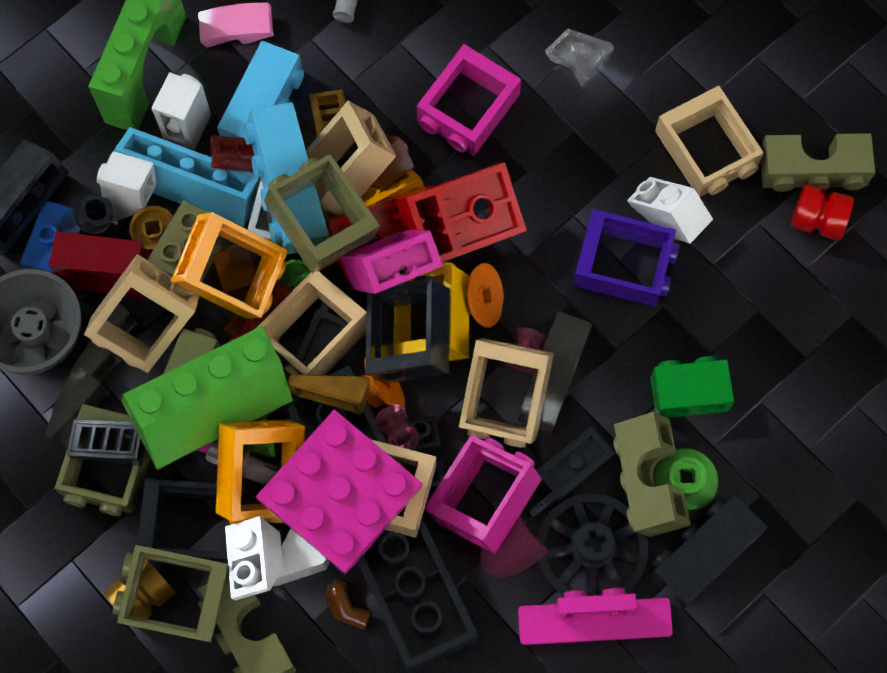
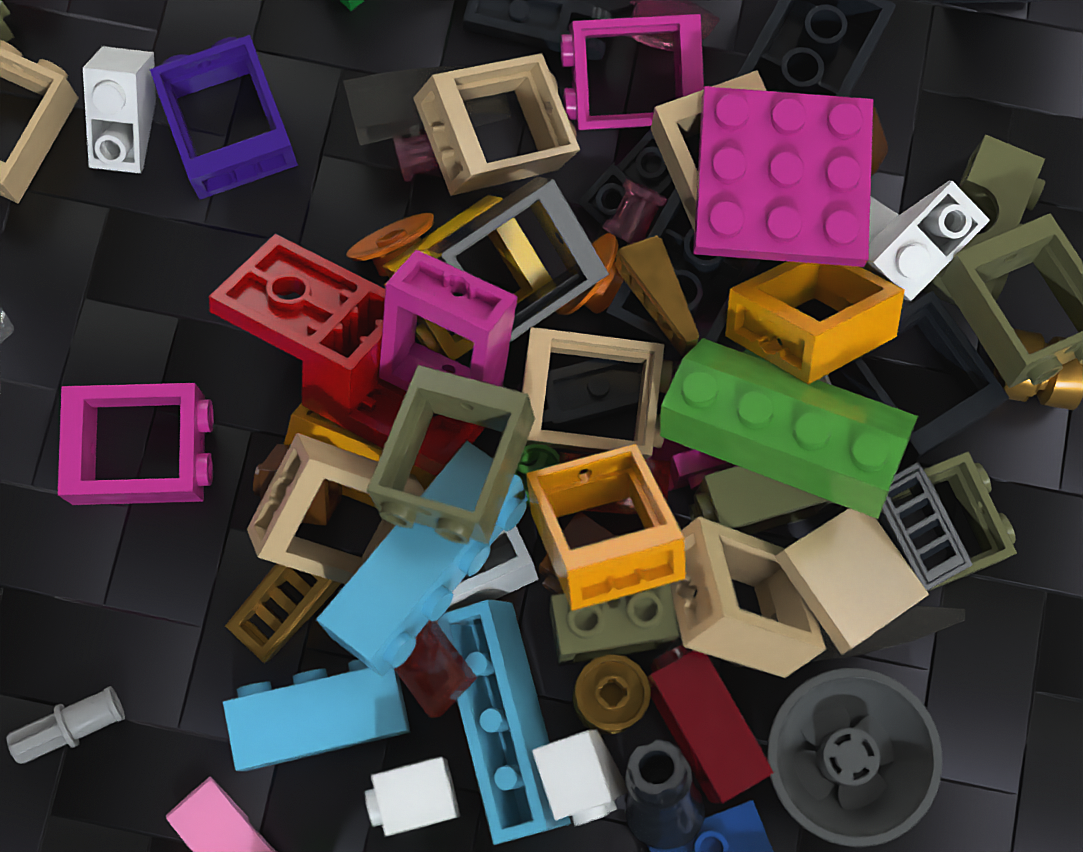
camera: 130 degrees left, 5 degrees up
none -> tan tile [775,508,929,654]

